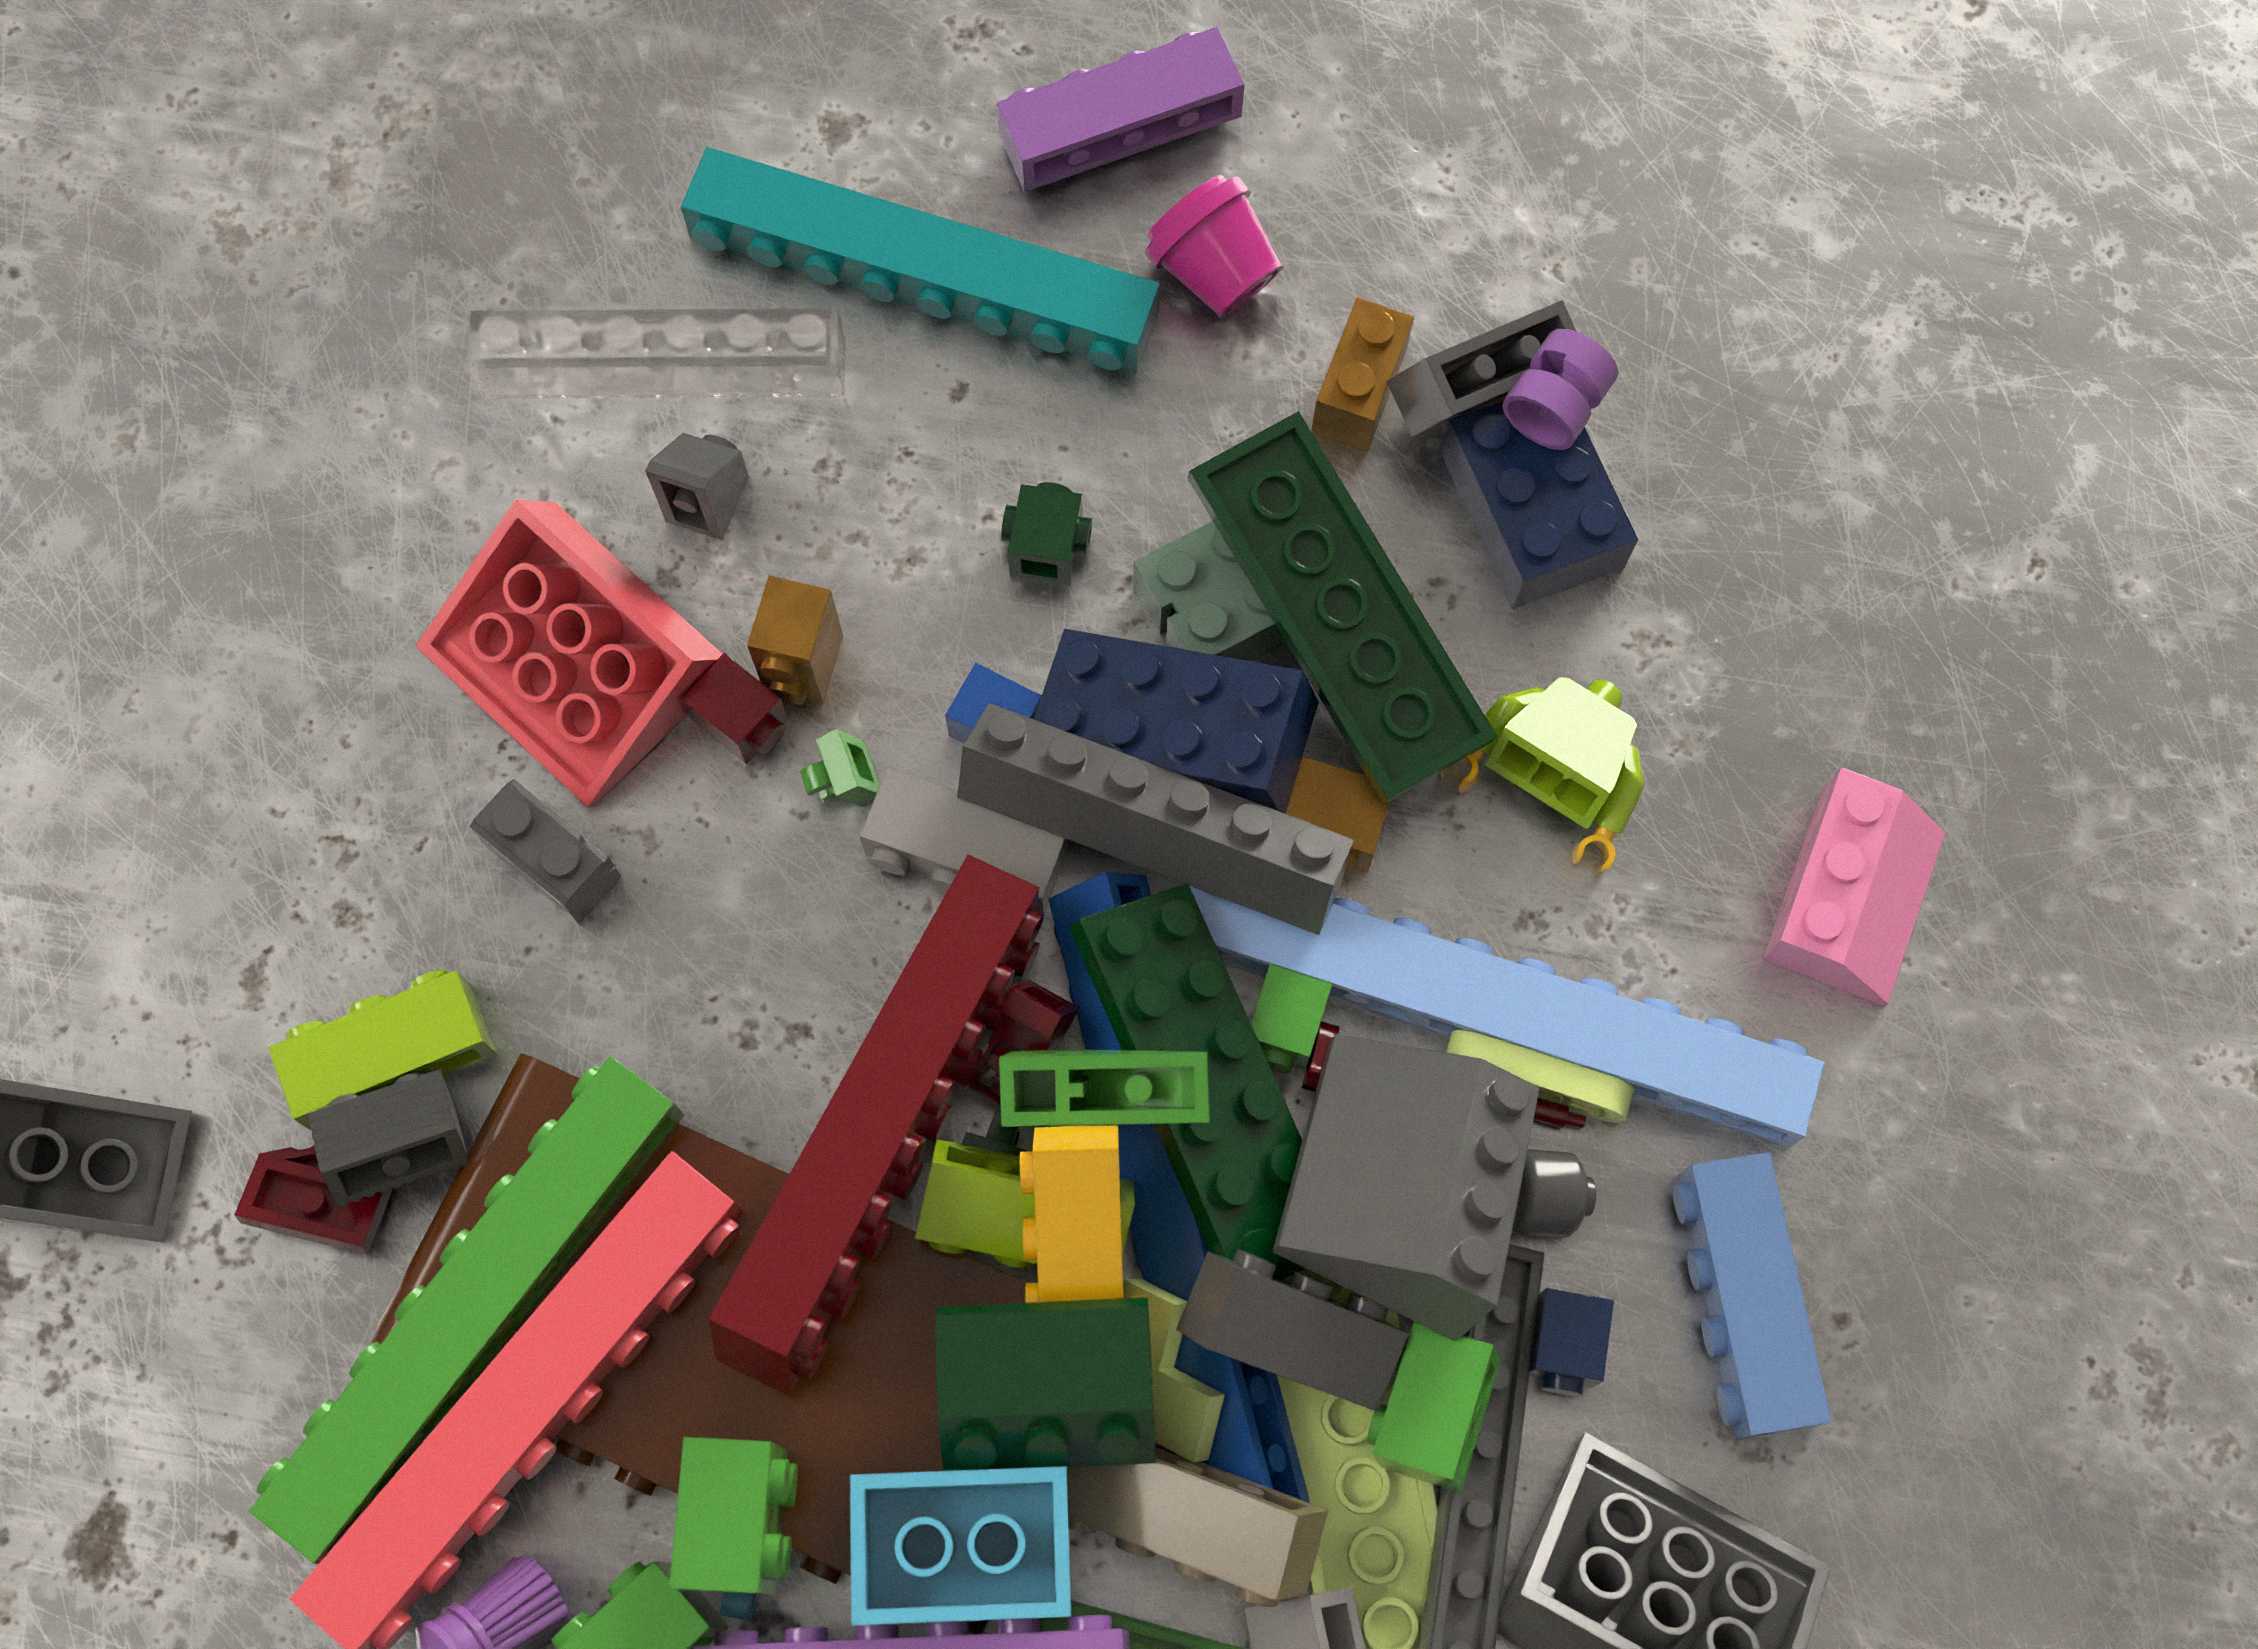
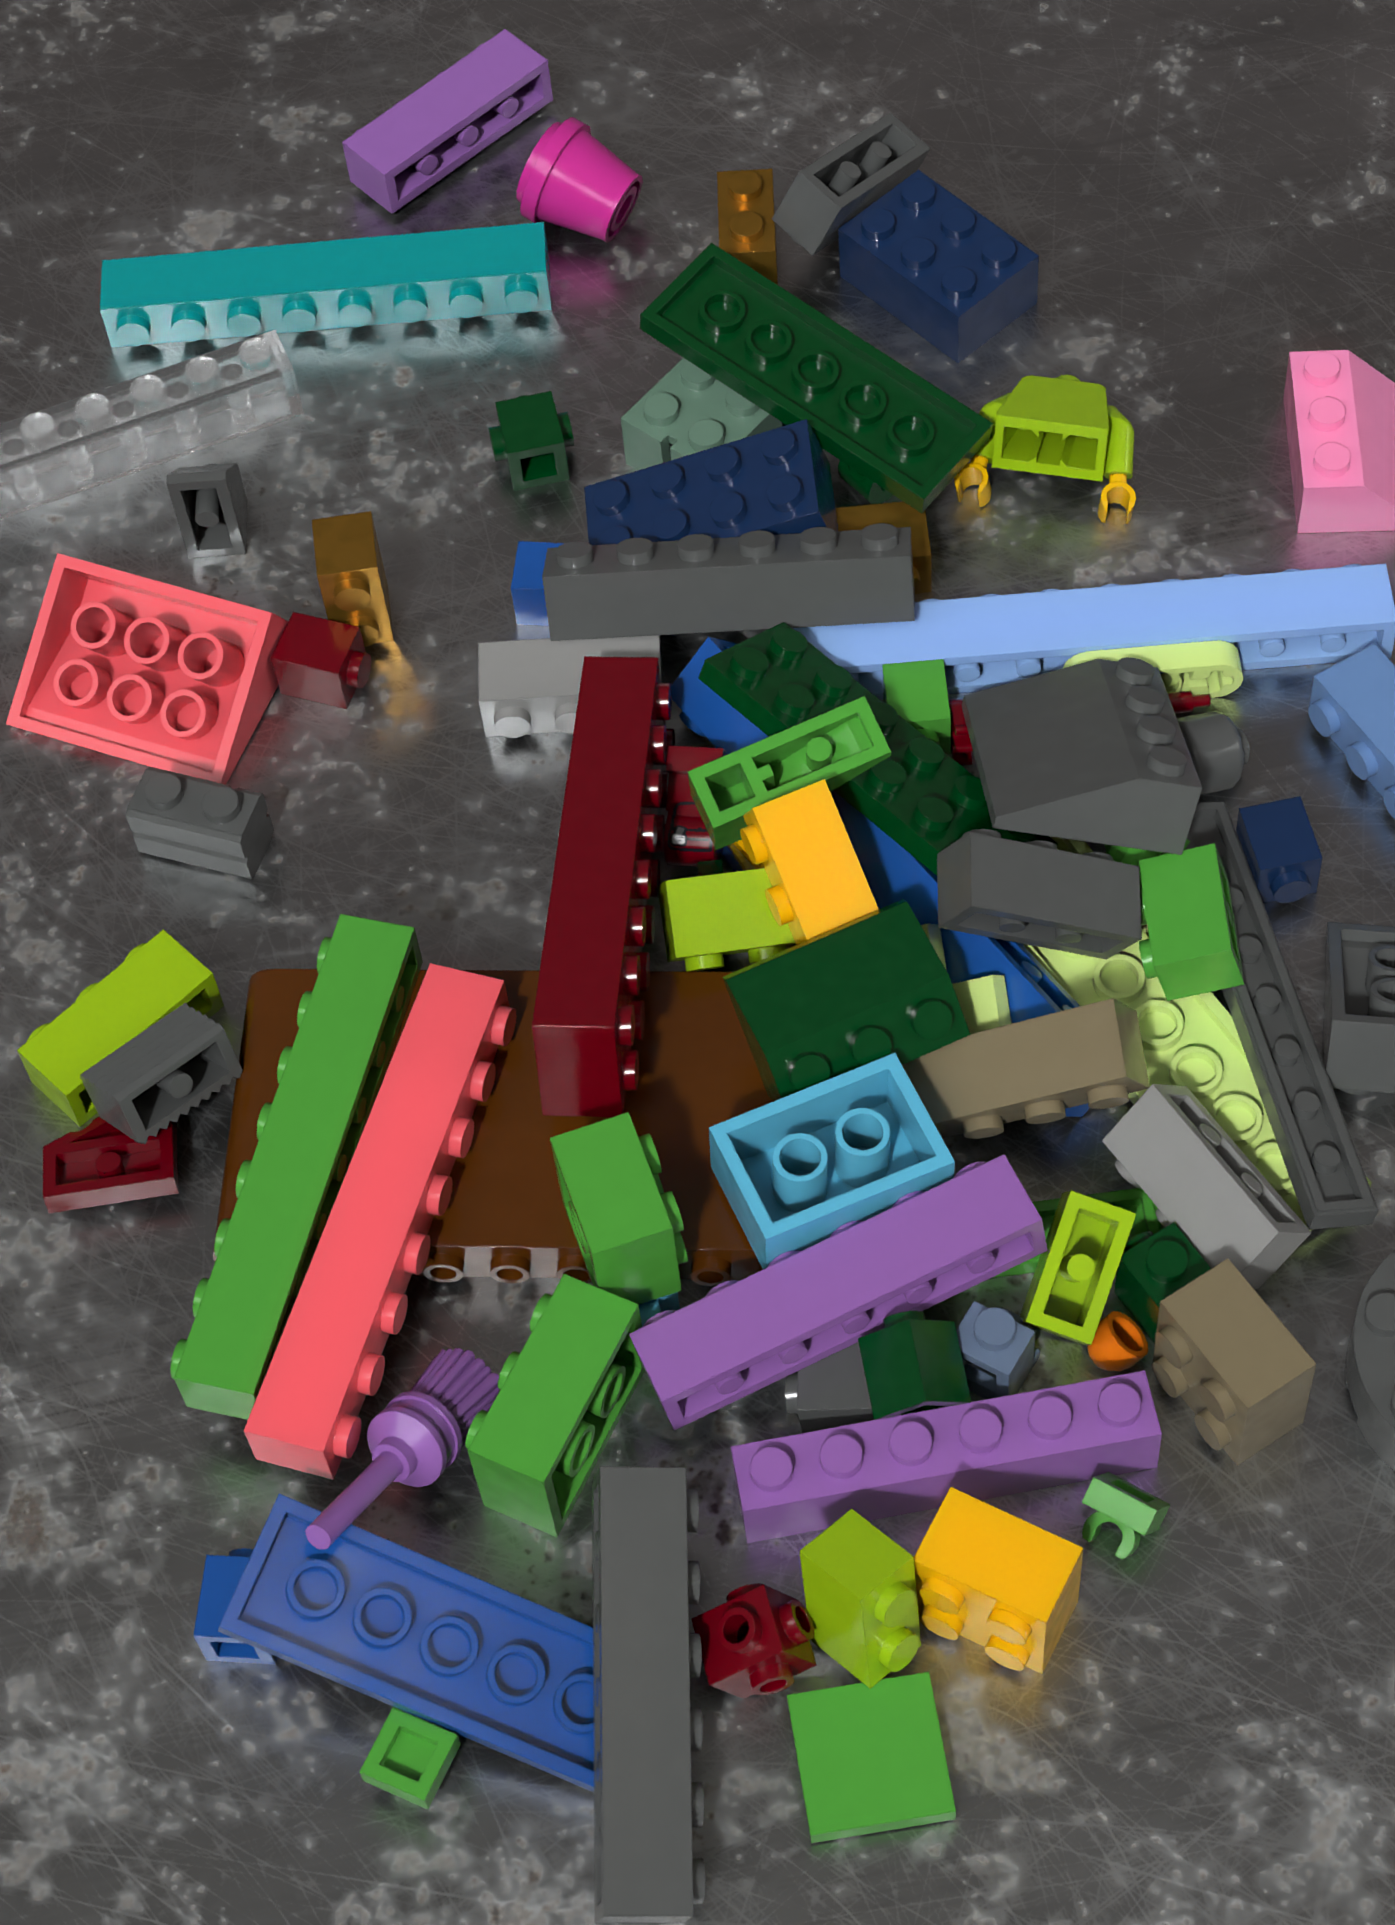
camera: 15 degrees left, 15 degrees down
bright green tile [799,728,880,807] -> none
medium lavender wheel [1502,329,1619,450] -> none

